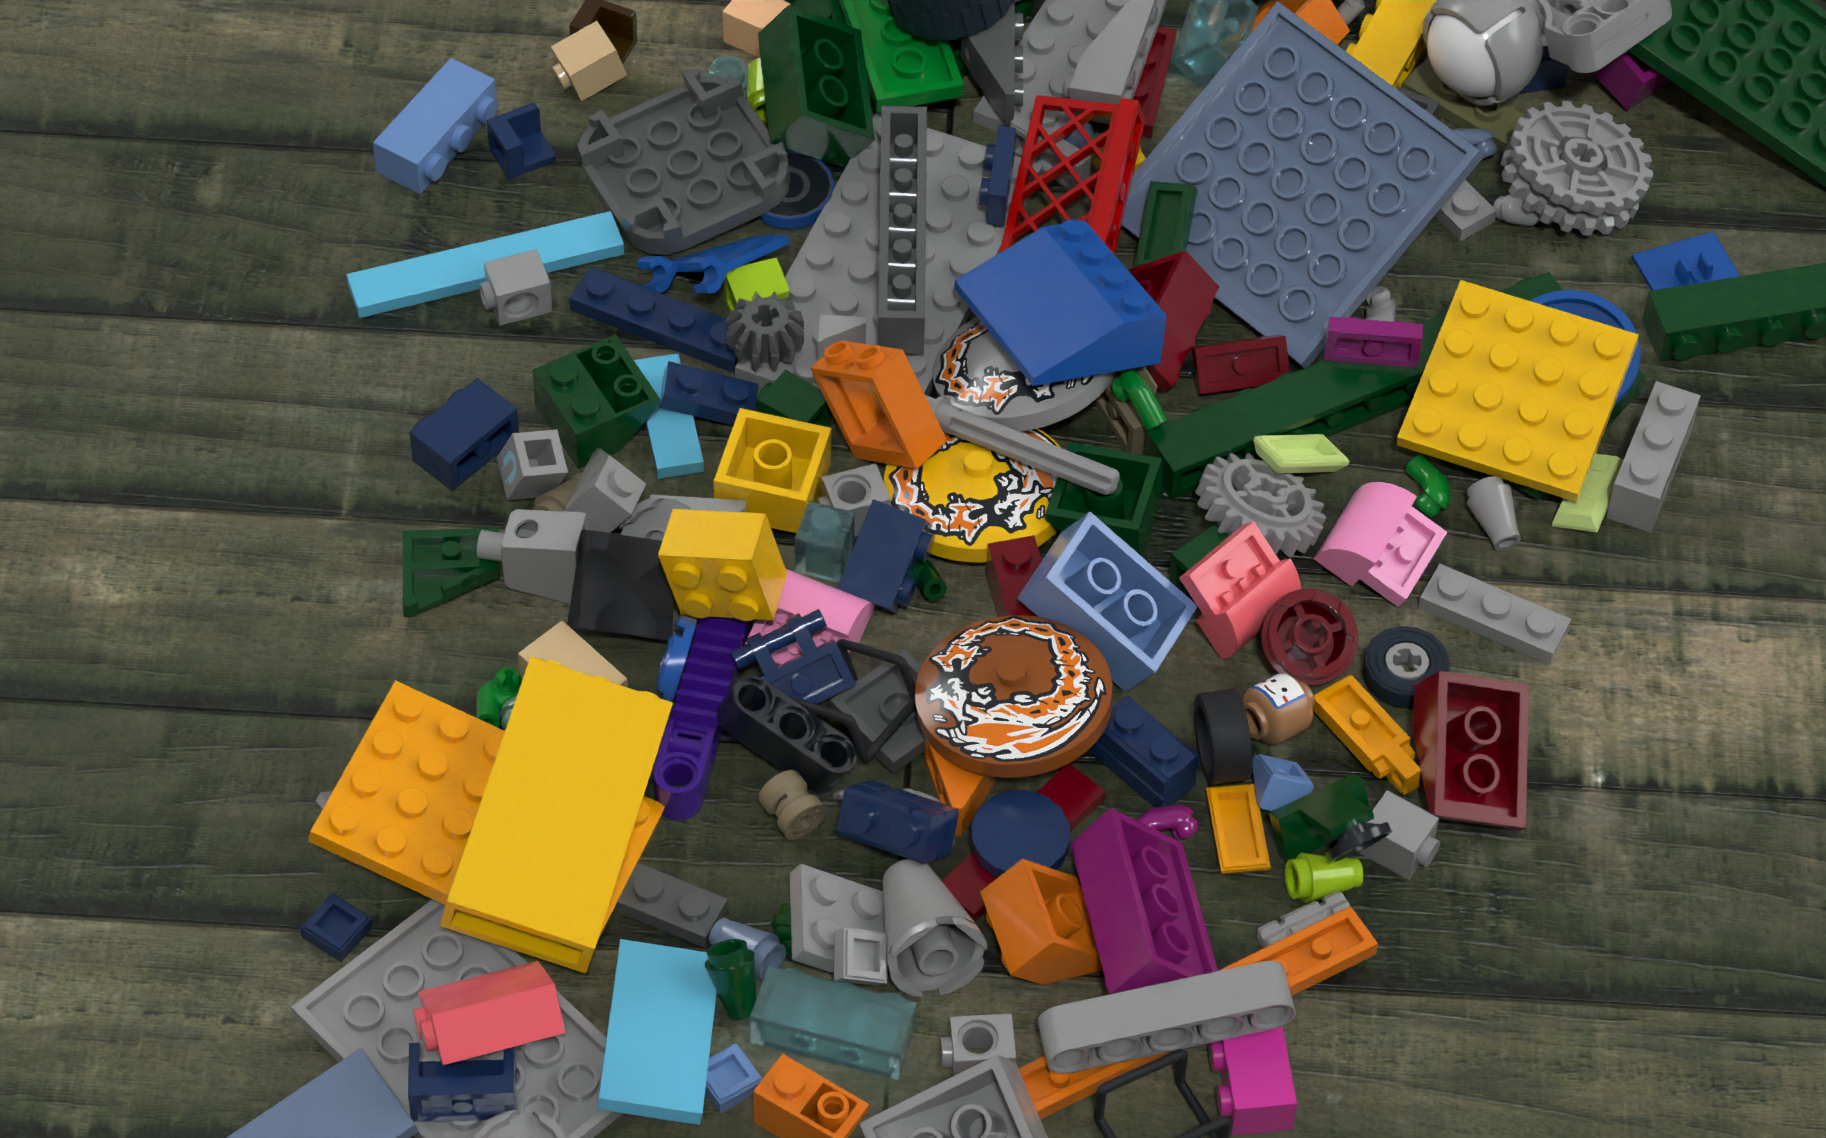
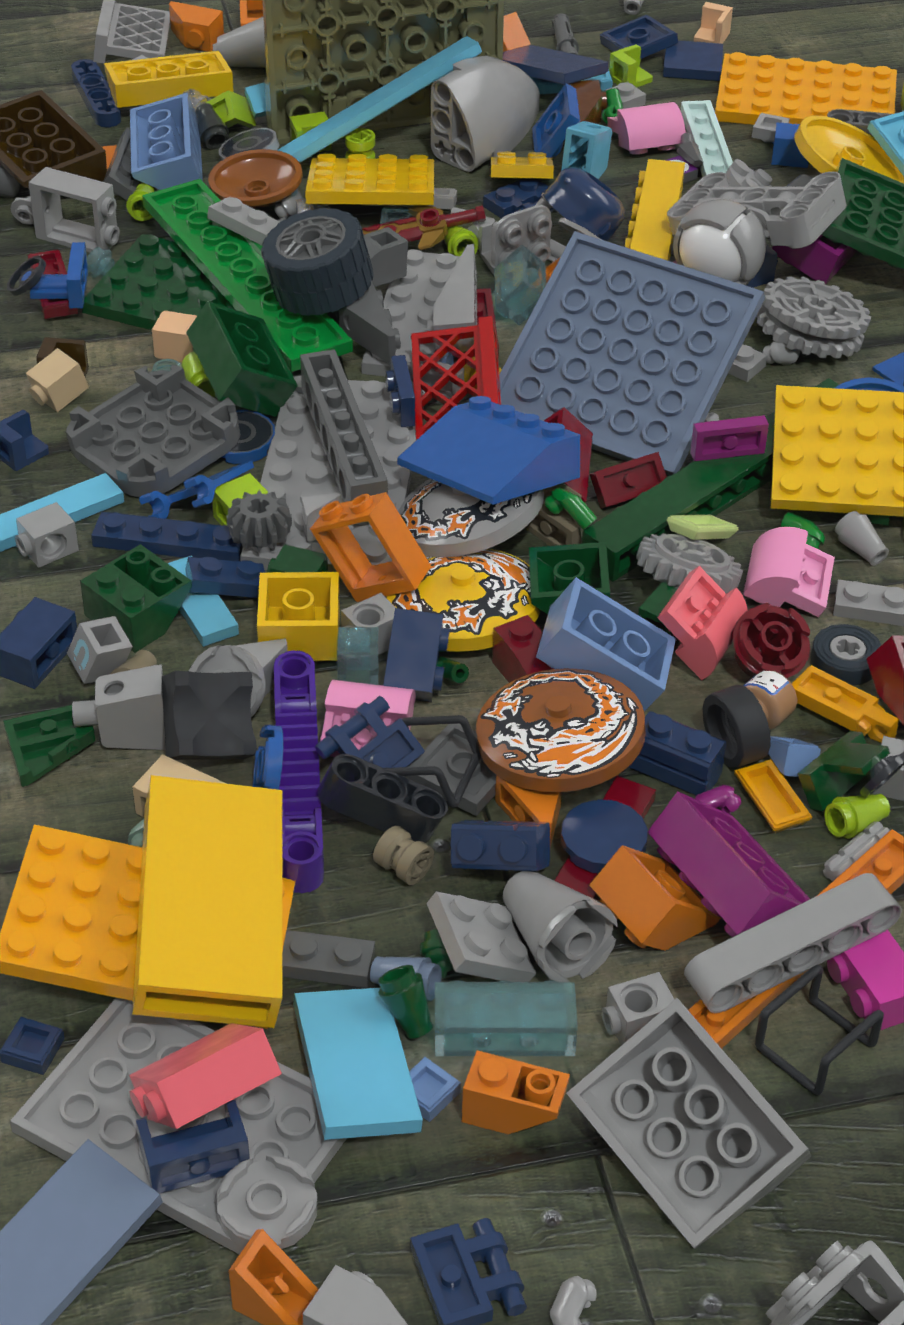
camera: 15 degrees left, 10 degrees down
green arm [476,667,522,728] -> none
light grey slope [564,448,646,533] -> none
yellow brick [658,509,787,621] -> none
light grey tile [834,927,887,986] -> none
light grey axle [925,395,1120,495] -> none
dark green tile [1134,181,1198,267] -> none

